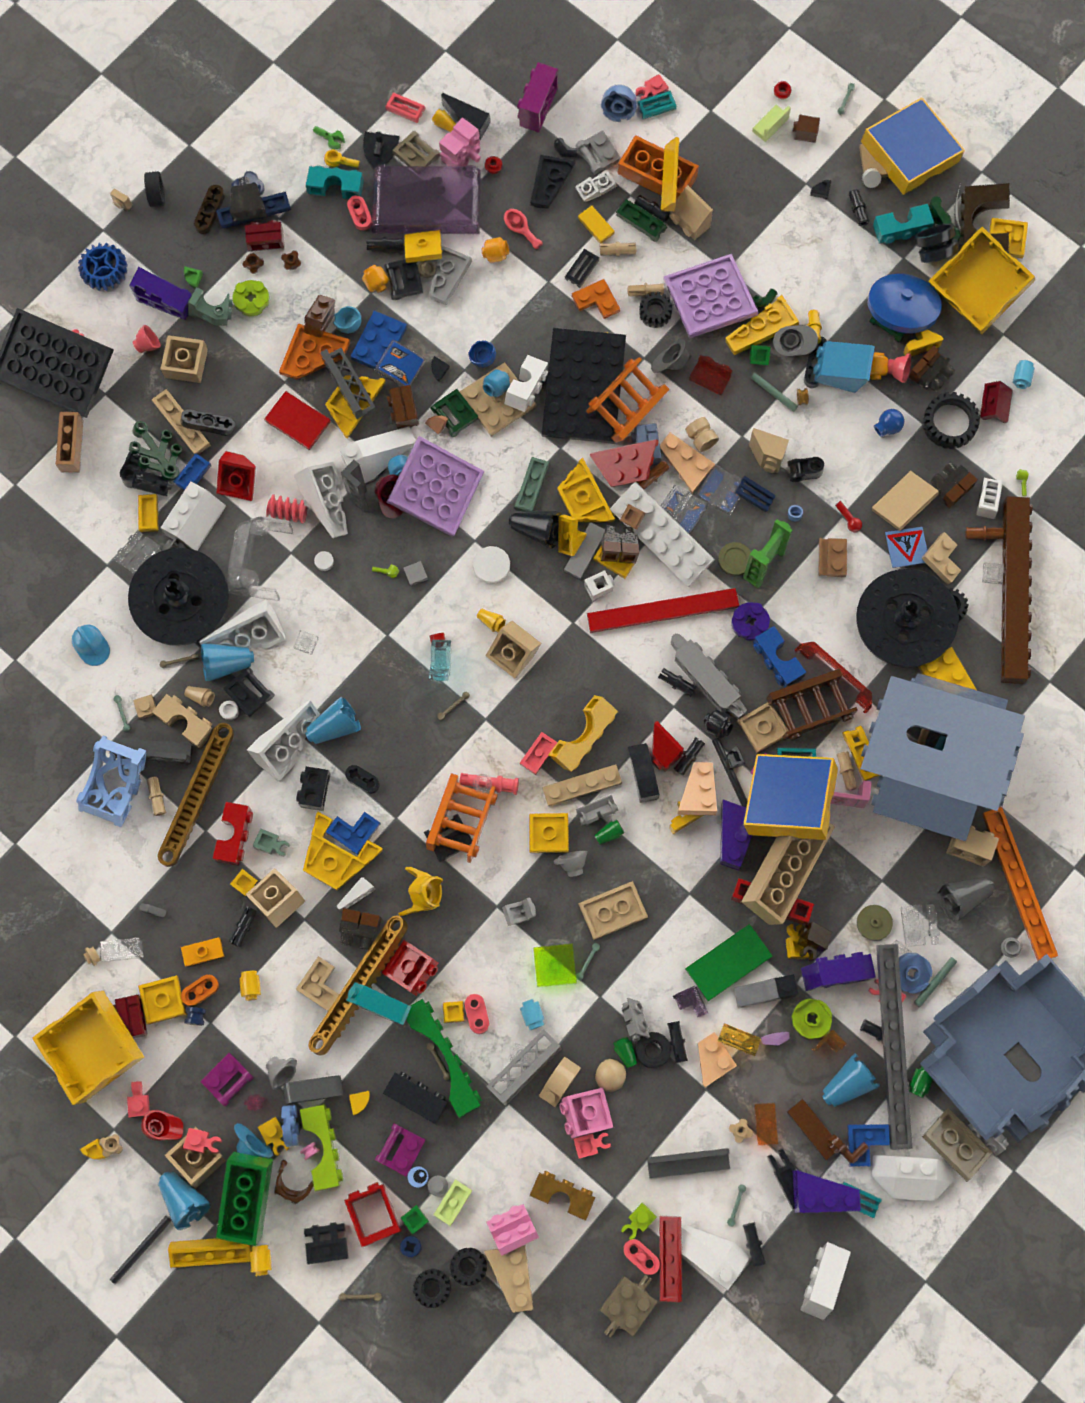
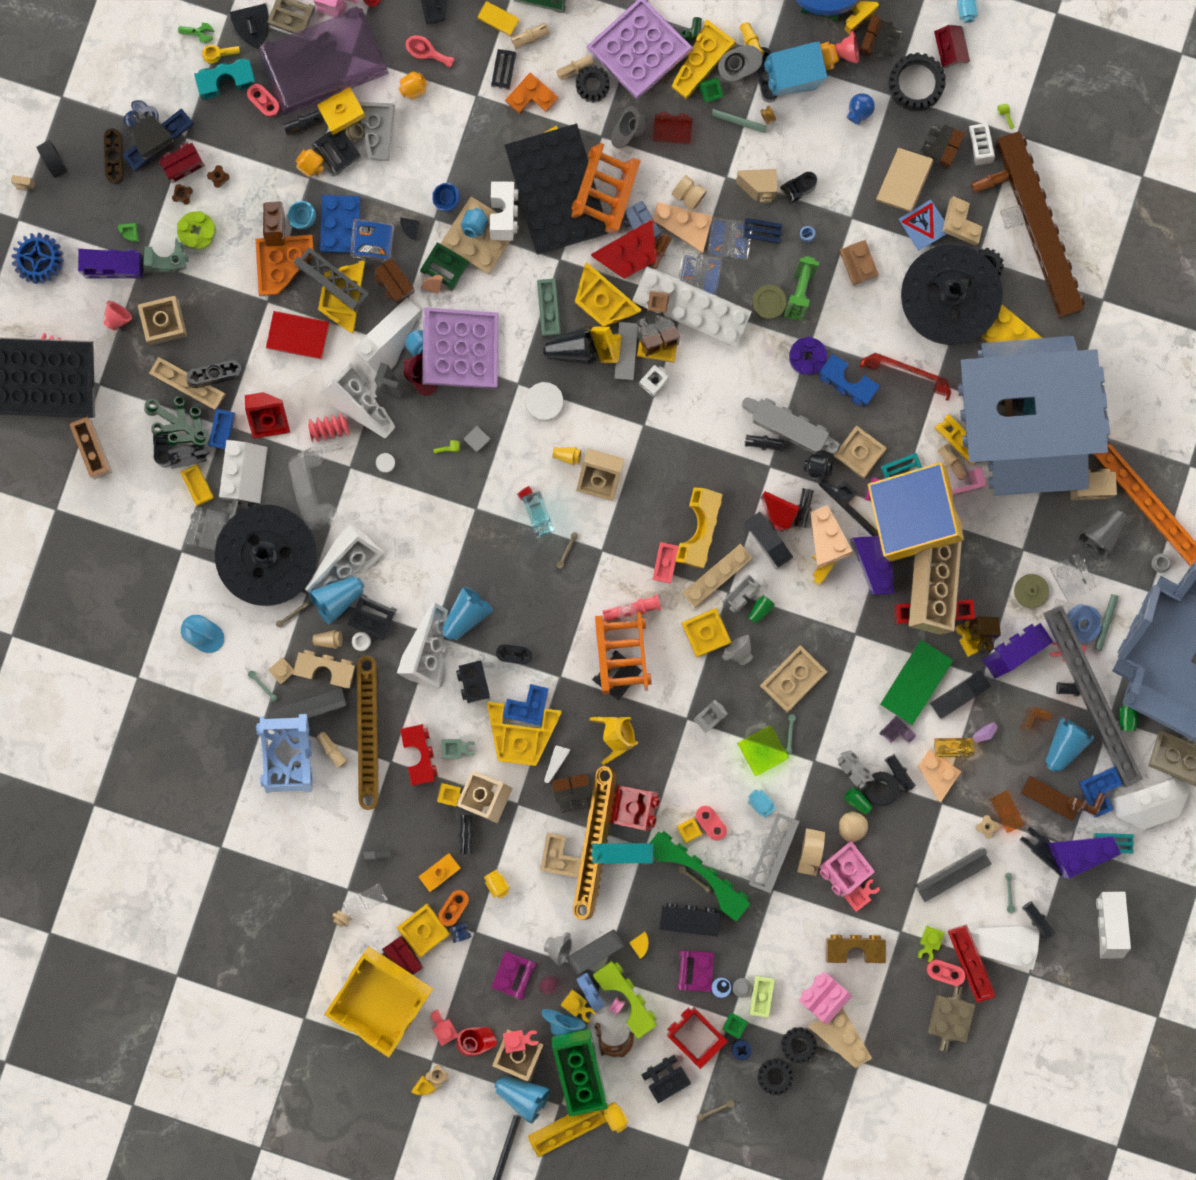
camera: 25 degrees left, 10 degrees up
red tile [587,588,739,633] -> none
reddish brown fence [766,668,858,741] -> none
lime plate [791,999,832,1039] -> none
red bar [835,501,862,532] -> none

